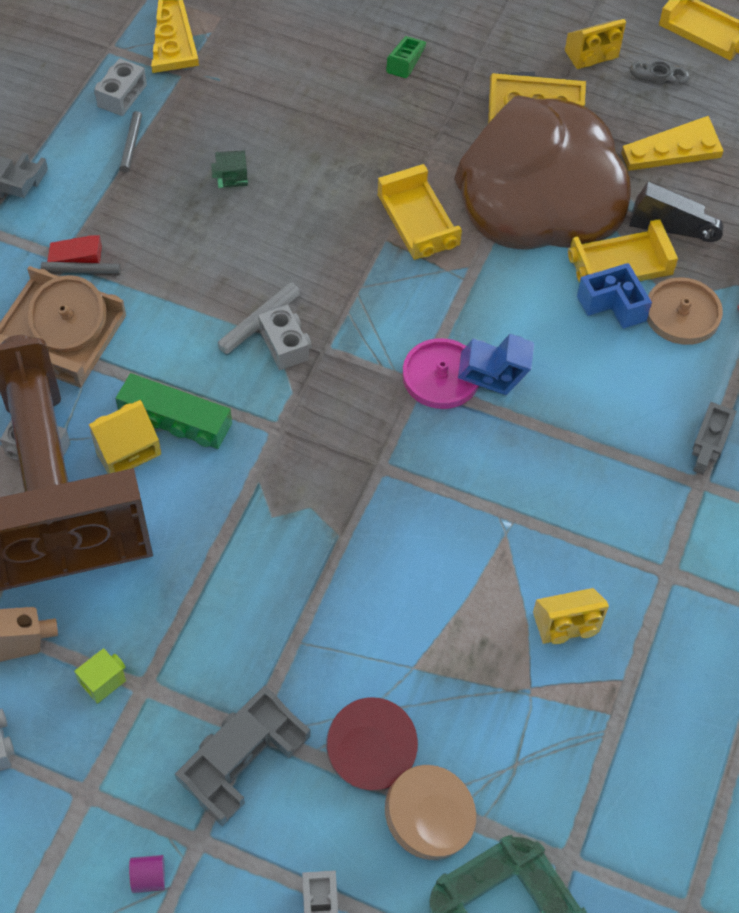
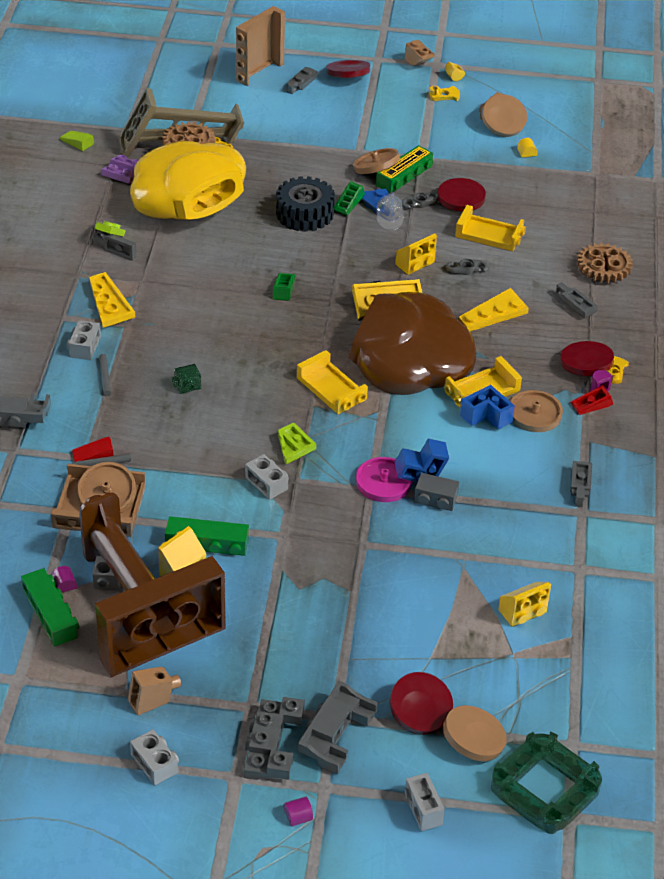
camera: 15 degrees left, 15 degrees down
lime brick [74,648,126,704] -> none
light grey axle [218,283,300,354] -> none
black piece [629,182,724,242] -> none
none -> dark grey bracket [244,697,305,780]
none -> lime wing [278,422,316,464]
none -> dark grey brick [414,473,459,511]

